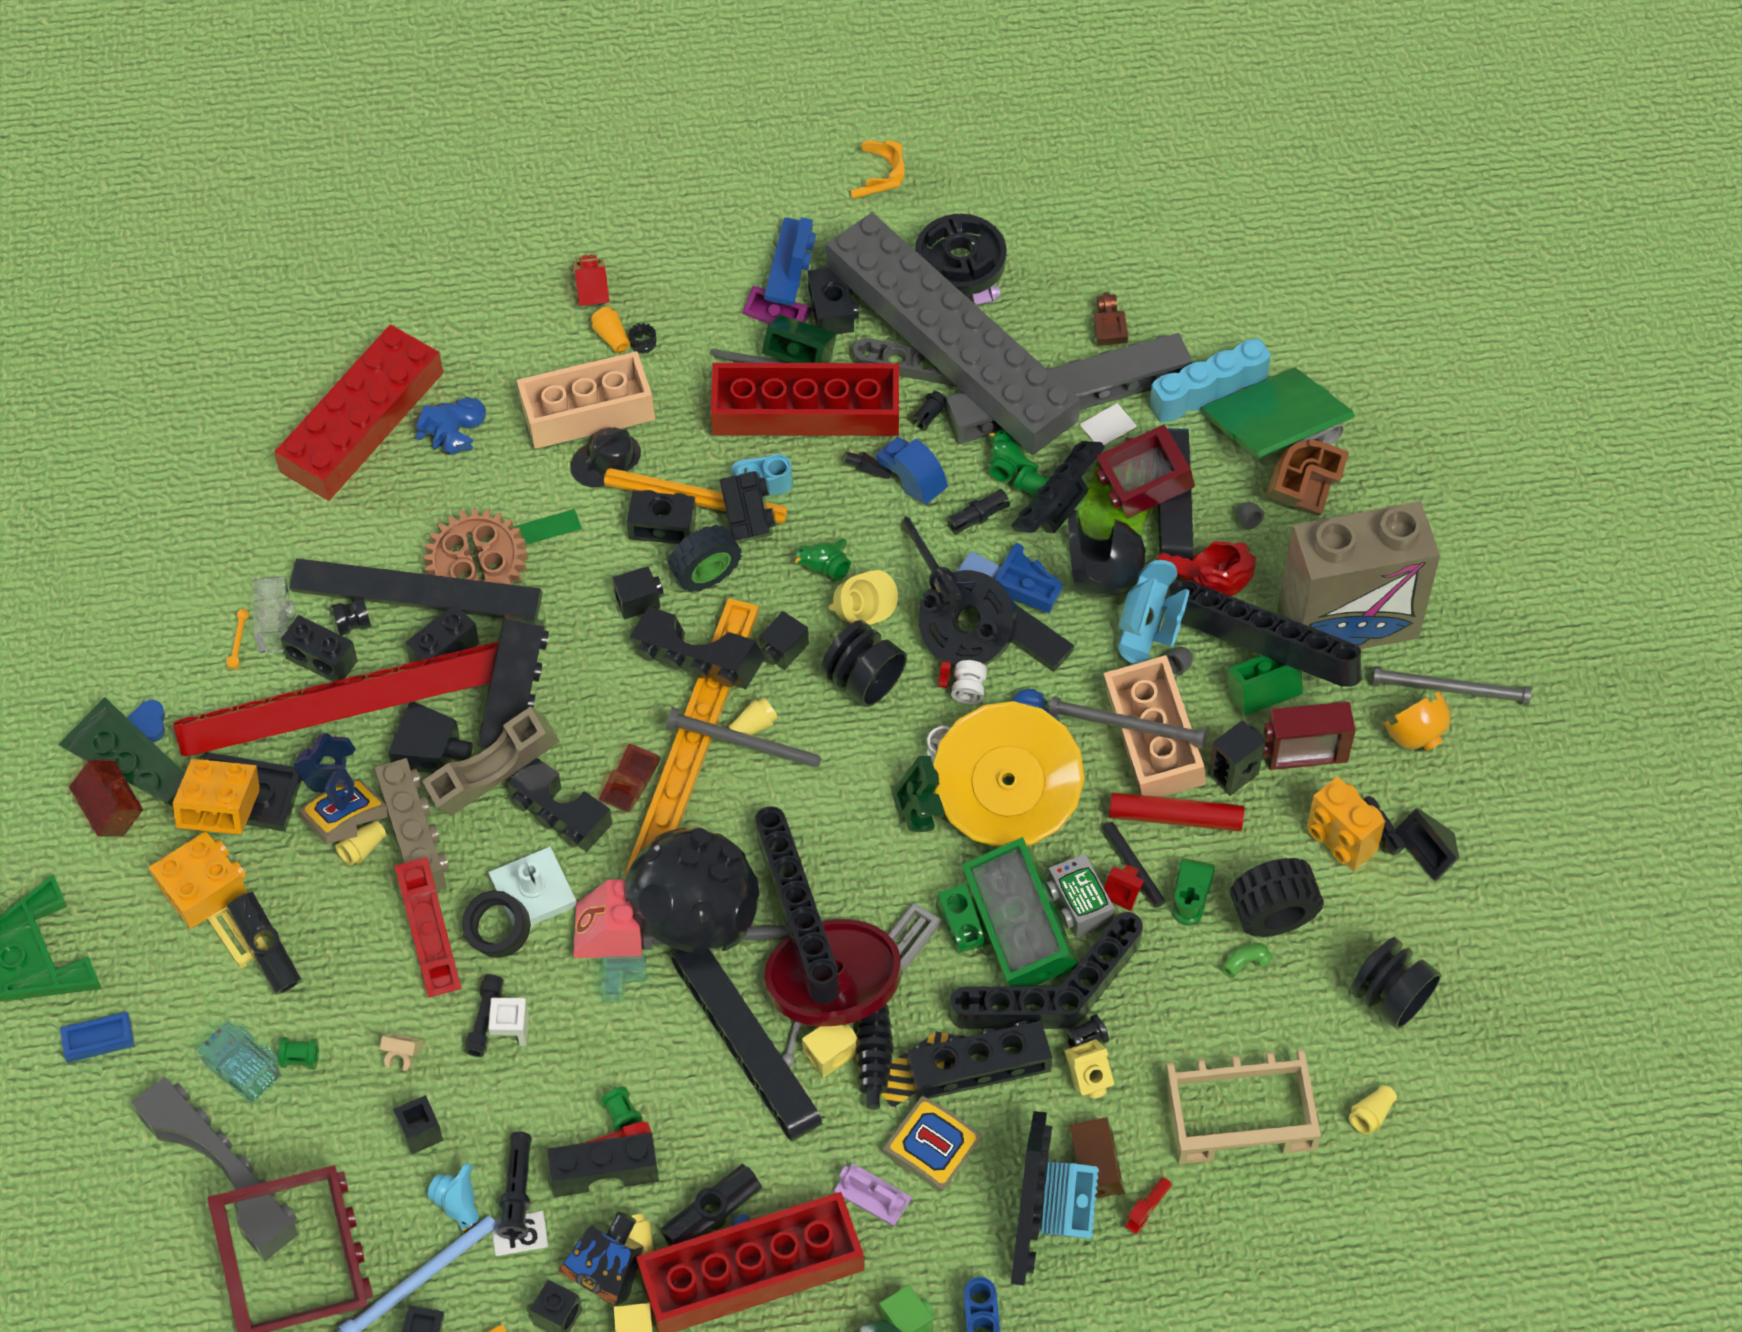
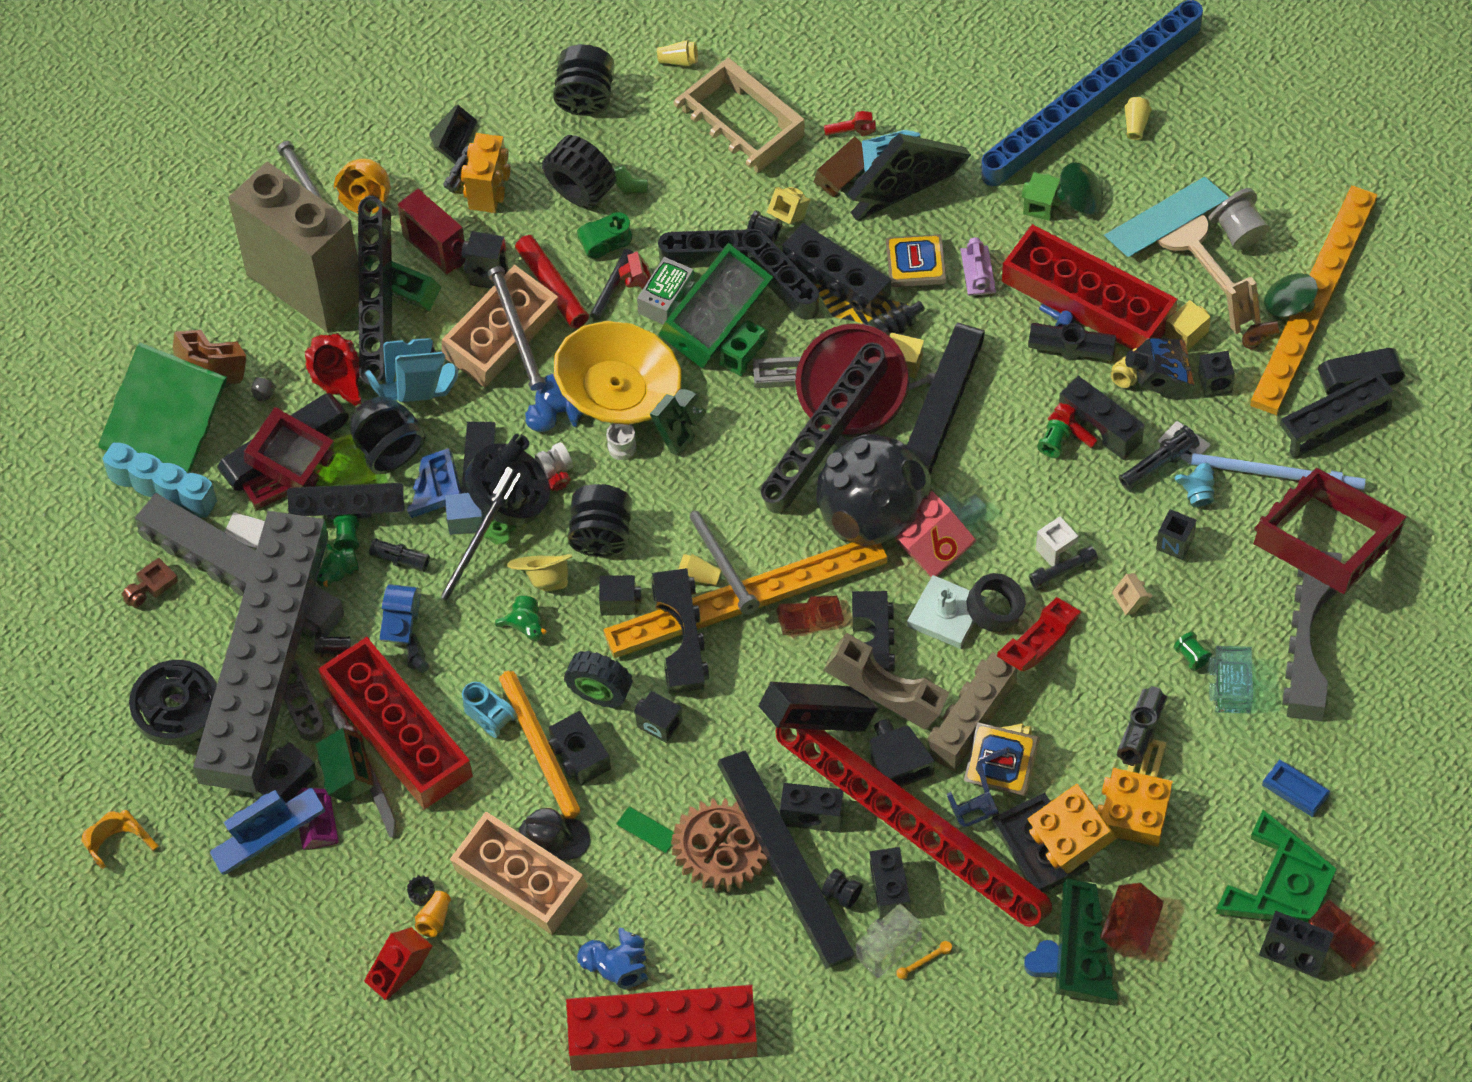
camera: 125 degrees left, 0 degrees up
black brick [719,471,777,543] -> none

